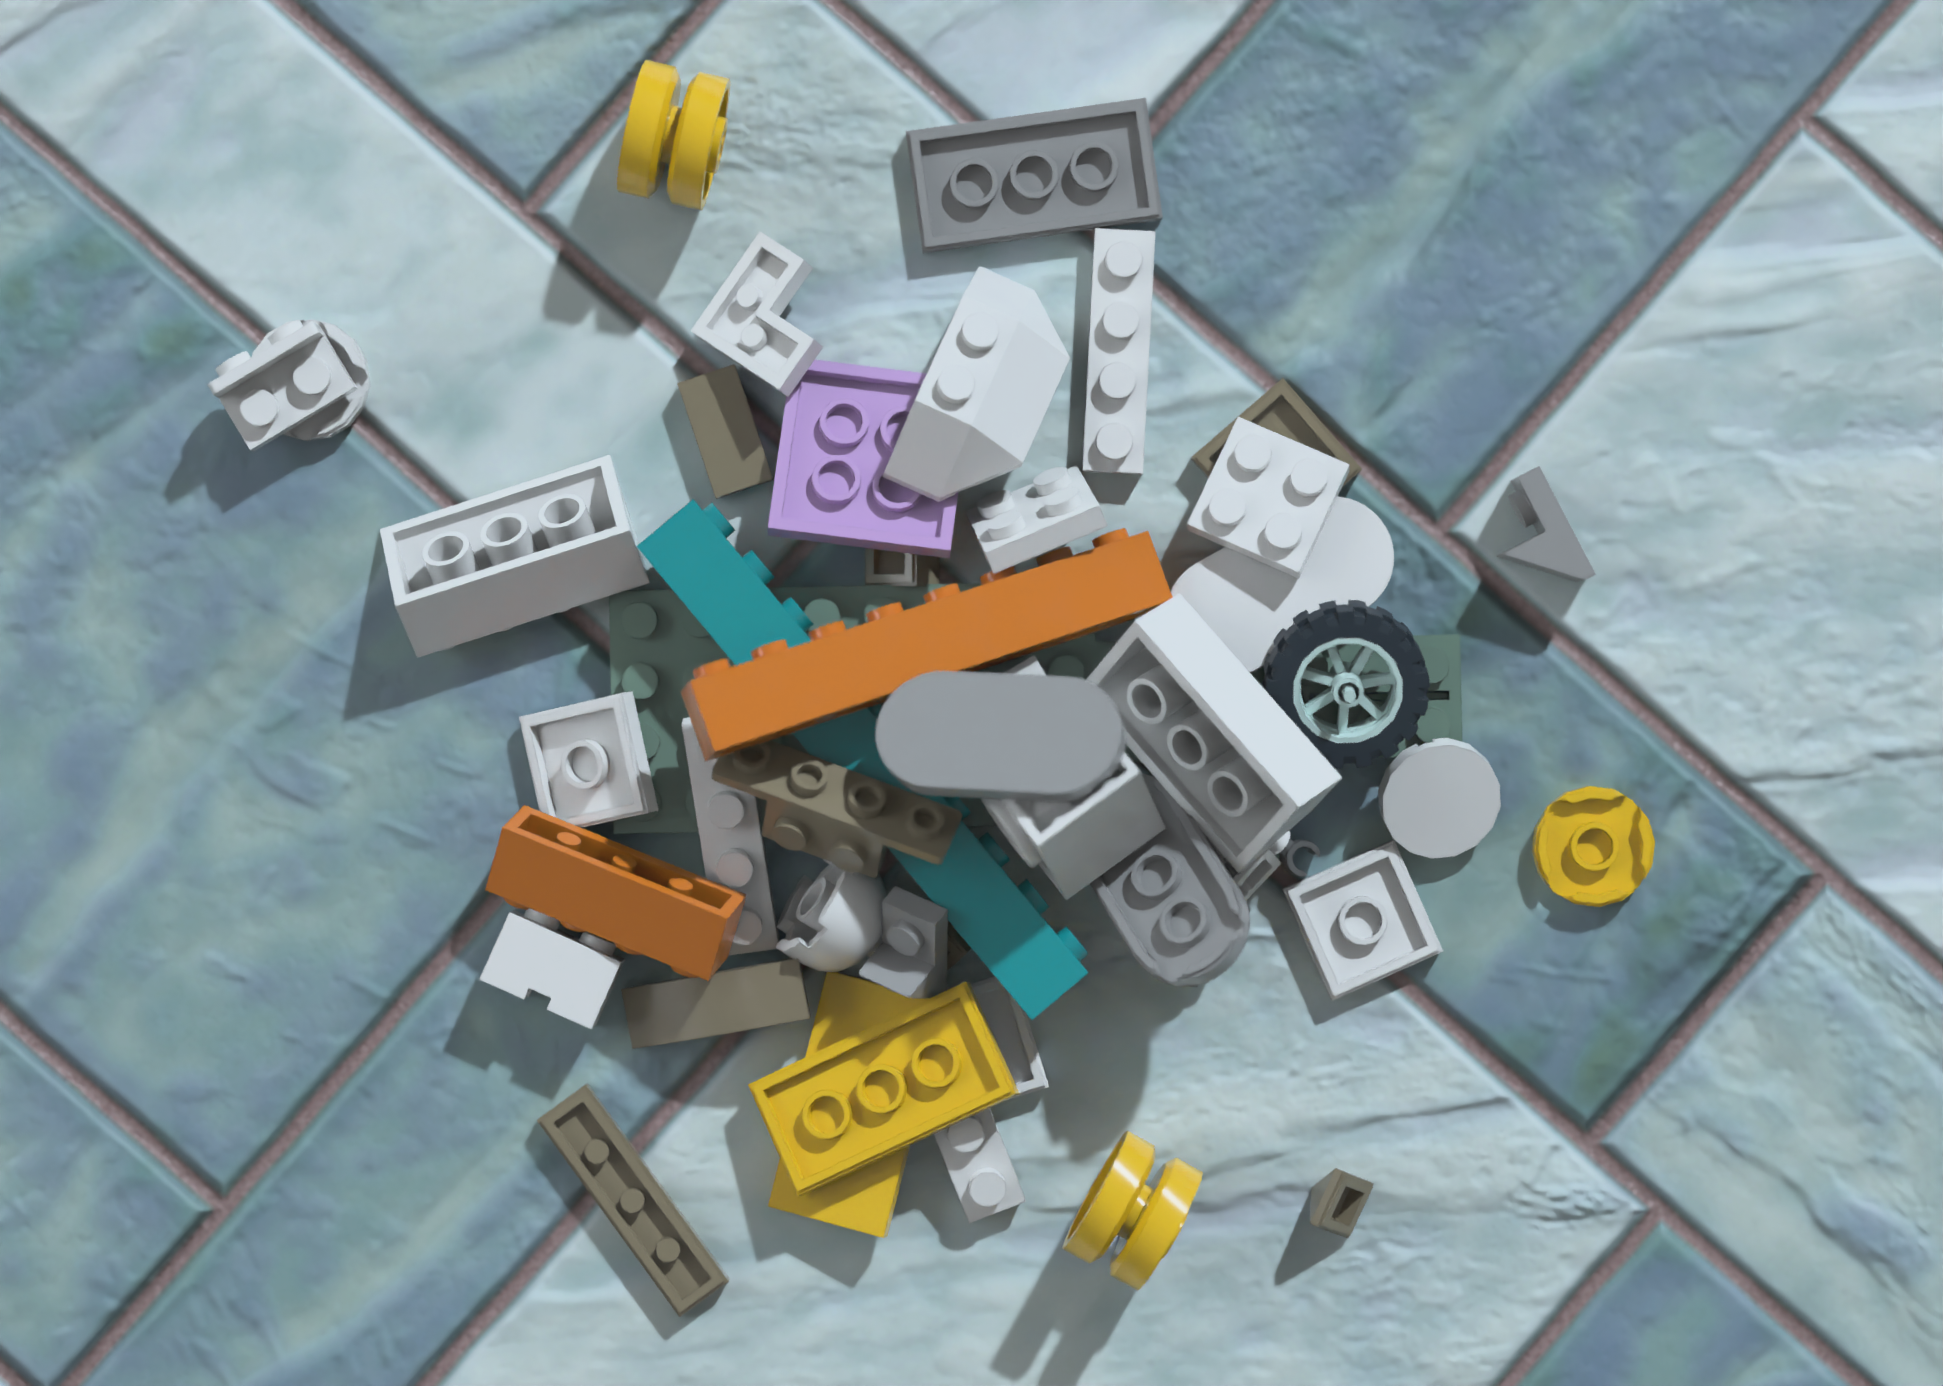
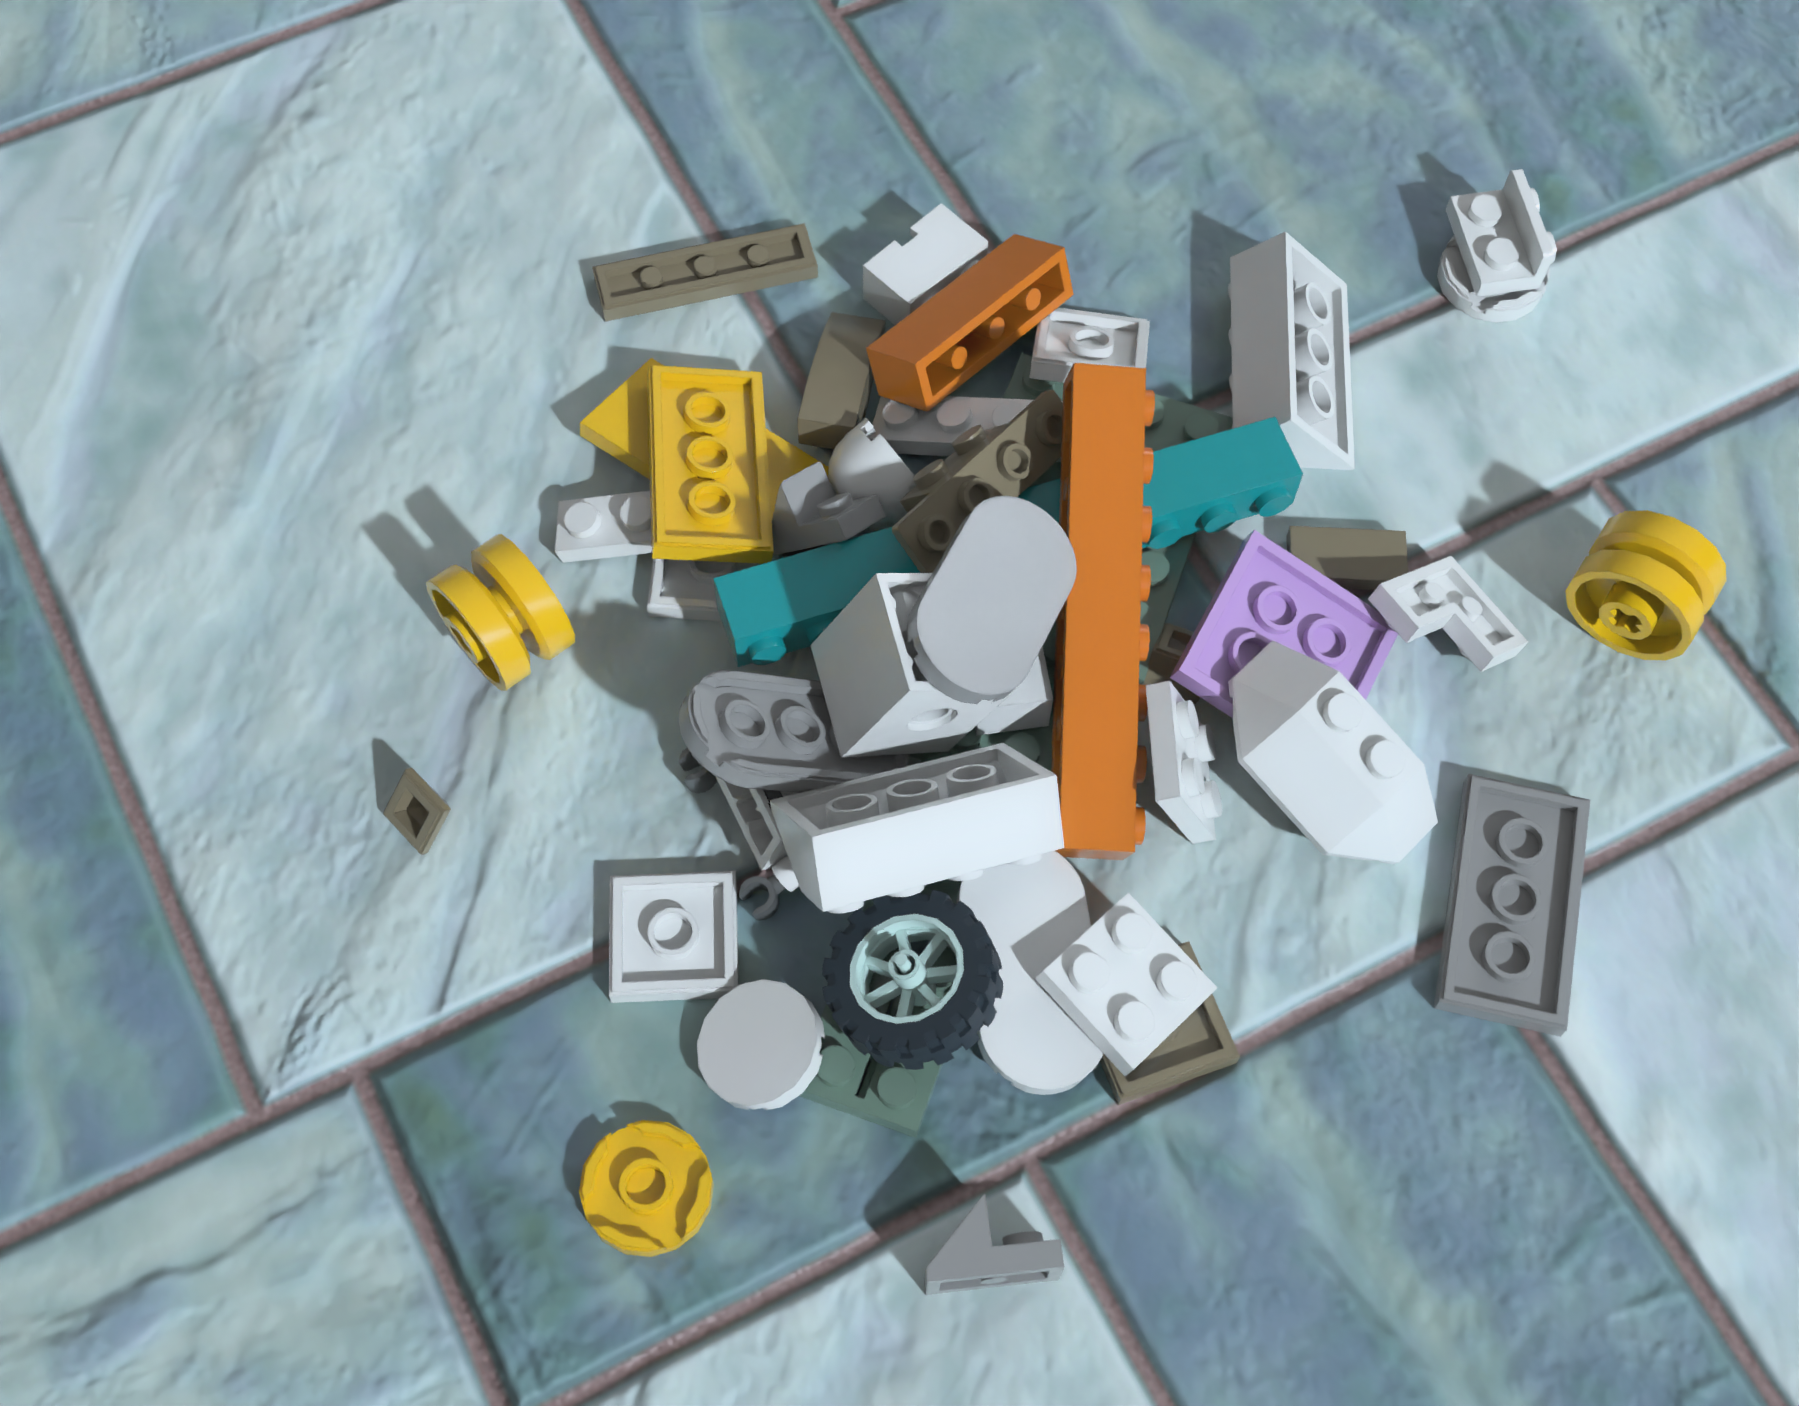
camera: 115 degrees right, 25 degrees down
white plate [1082,228,1156,475] -> none

